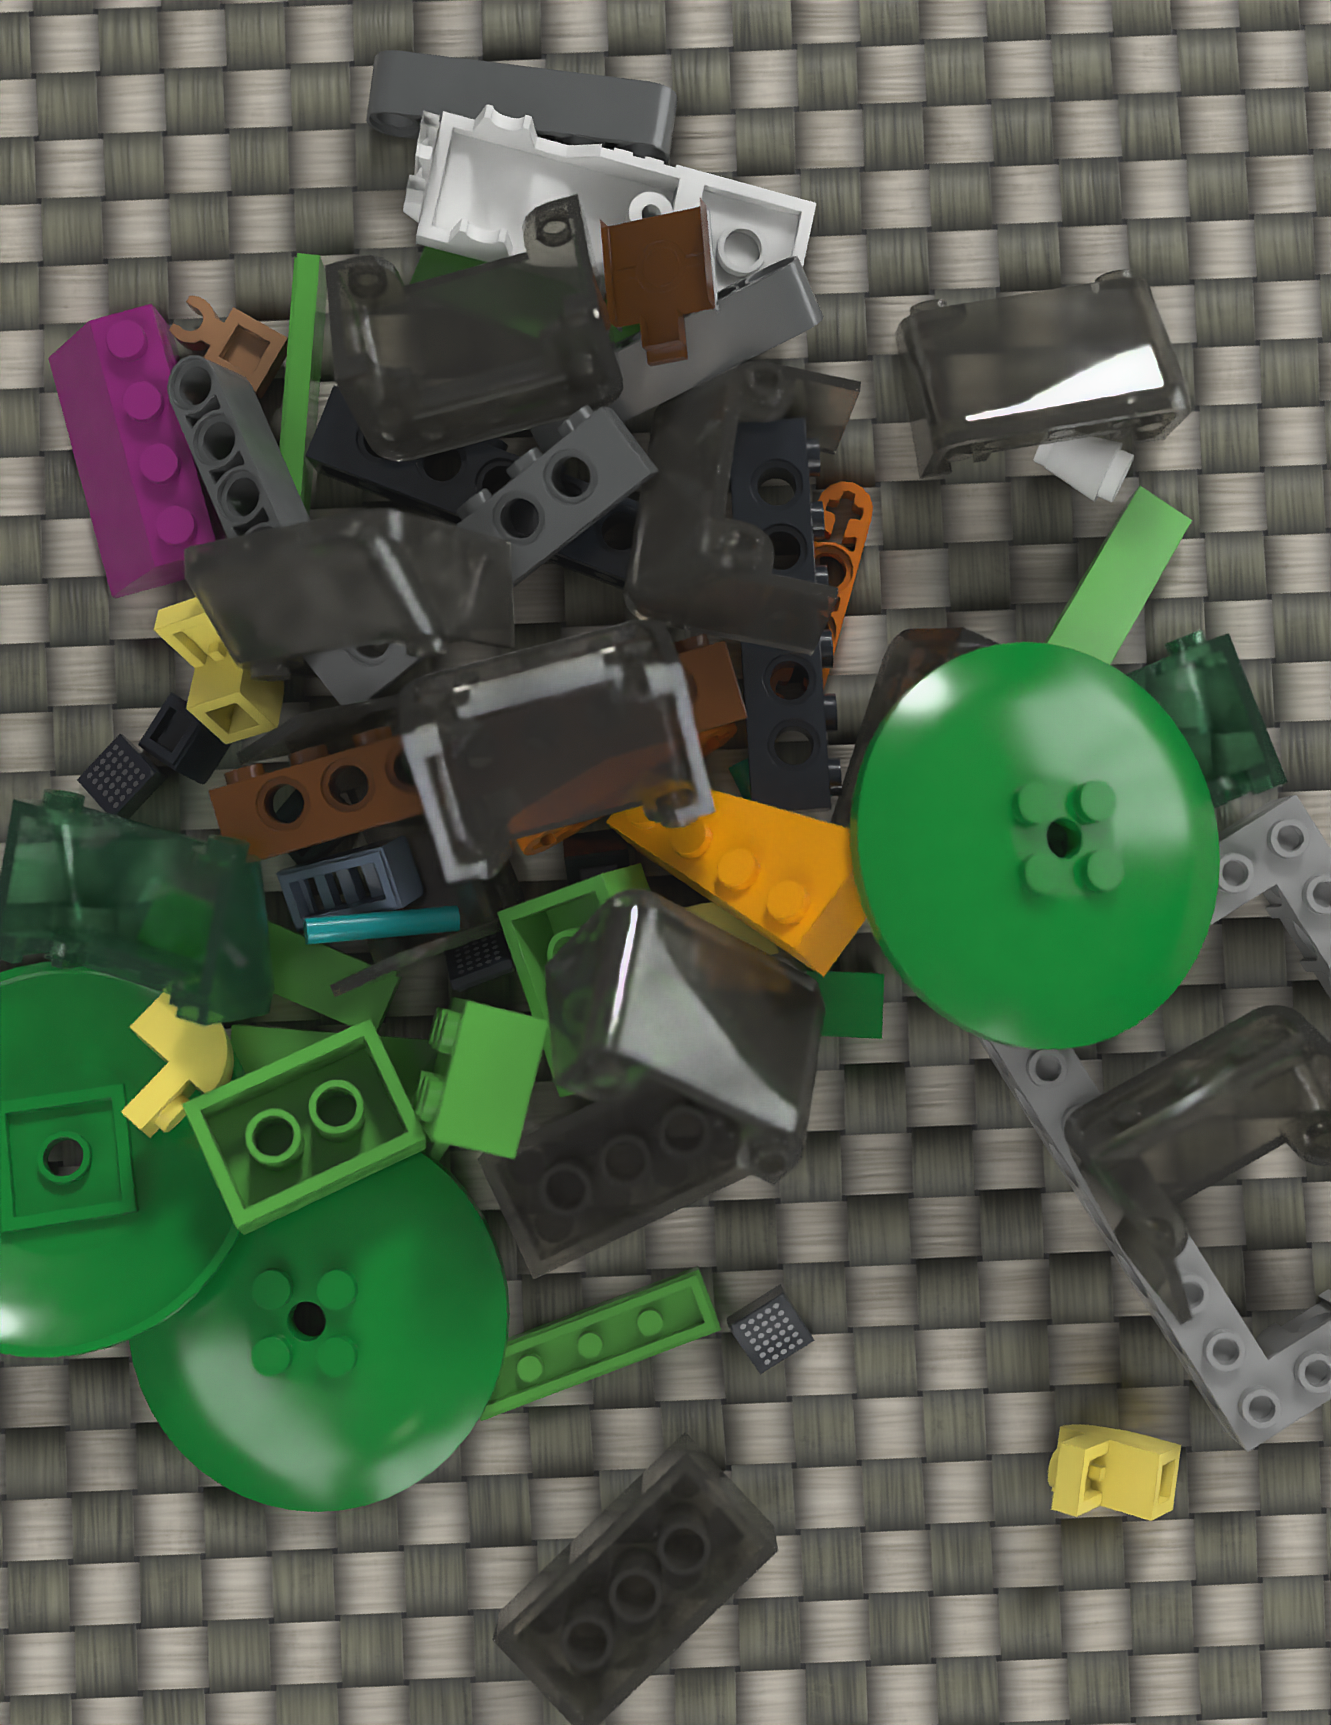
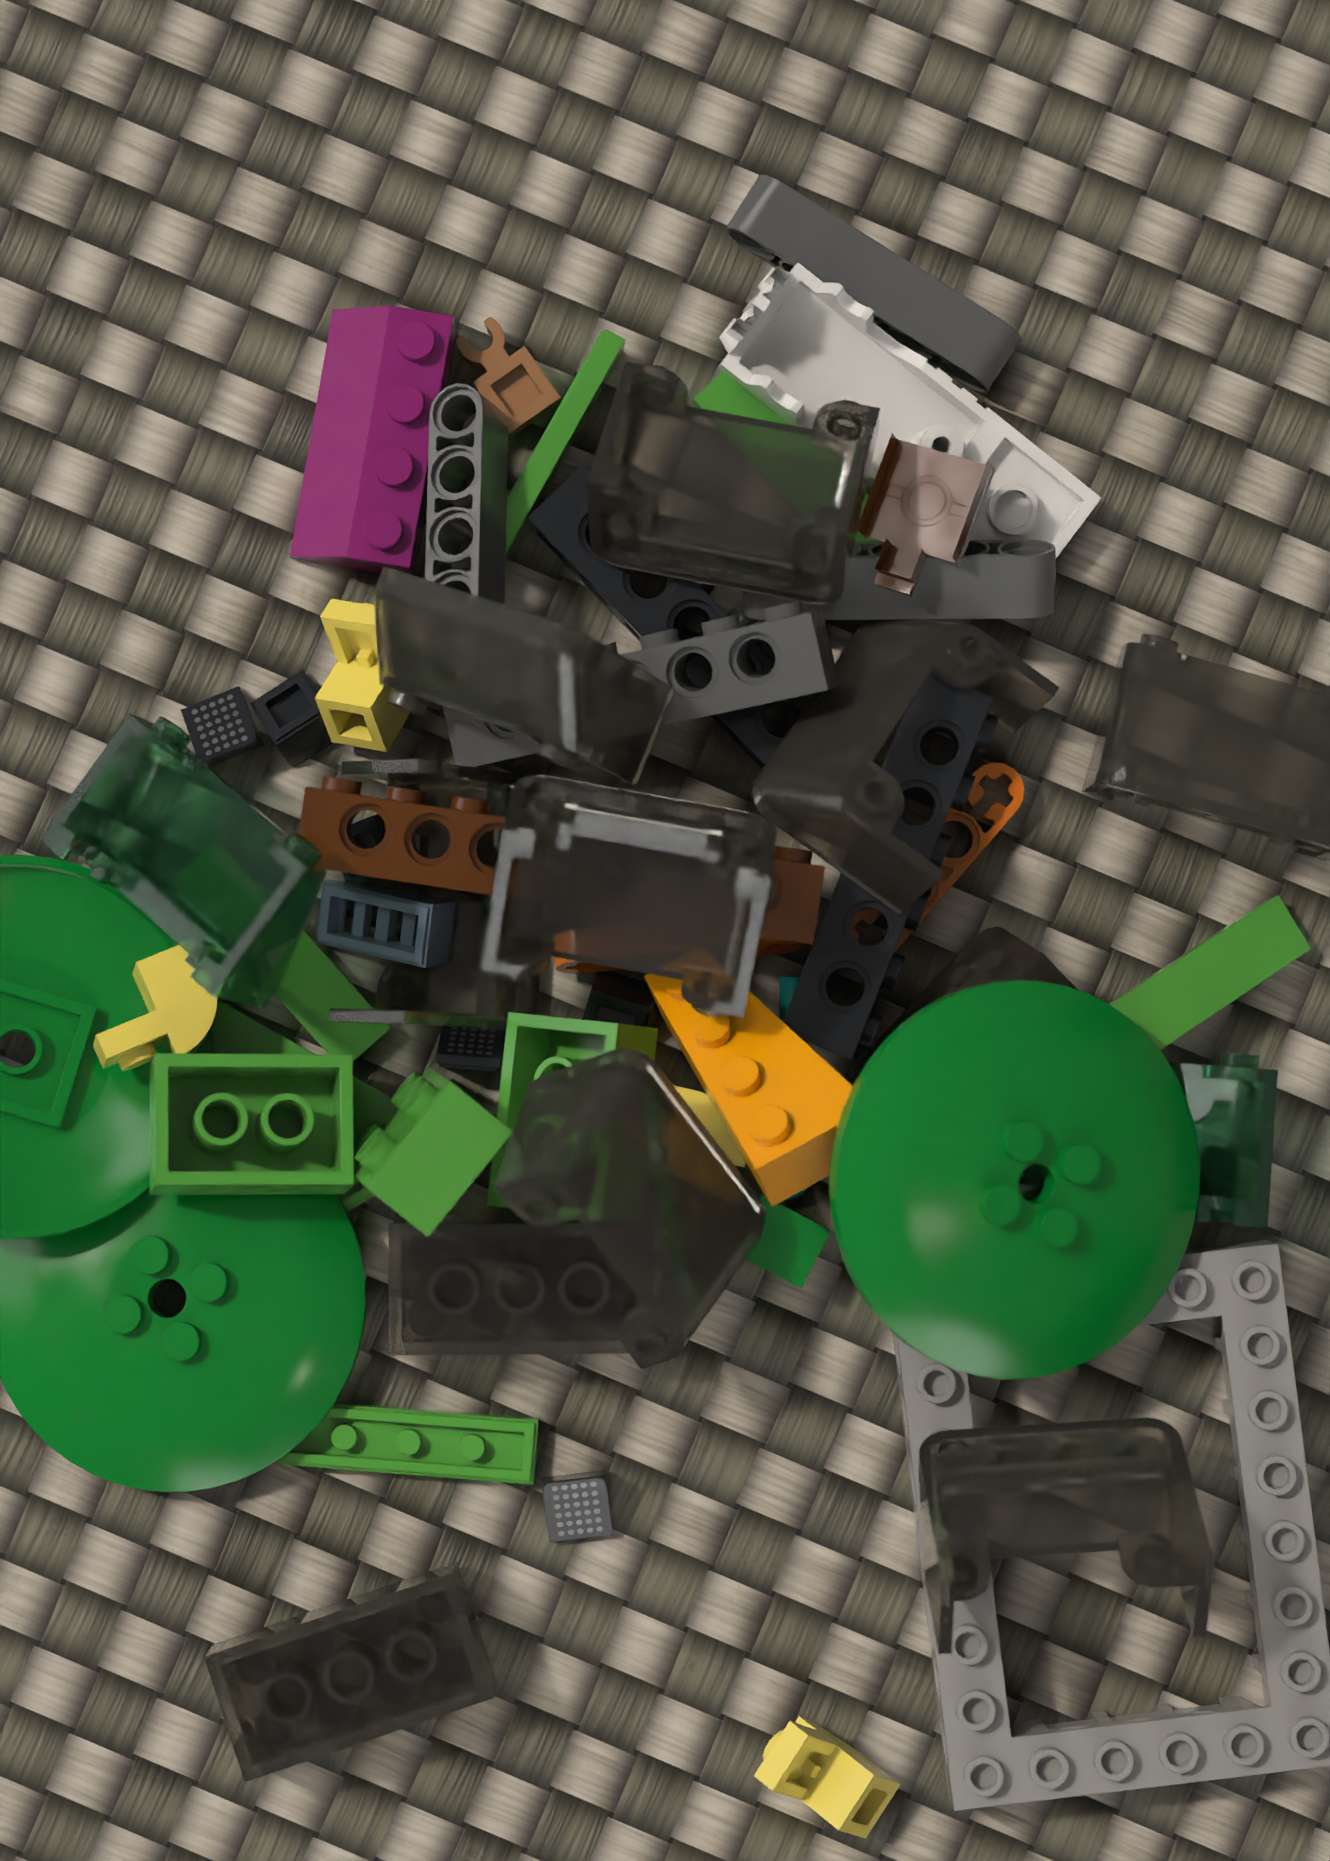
camera: 25 degrees right, 0 degrees up
teal piece [304,905,460,945] -> none
white cone [1034,426,1134,502] -> none

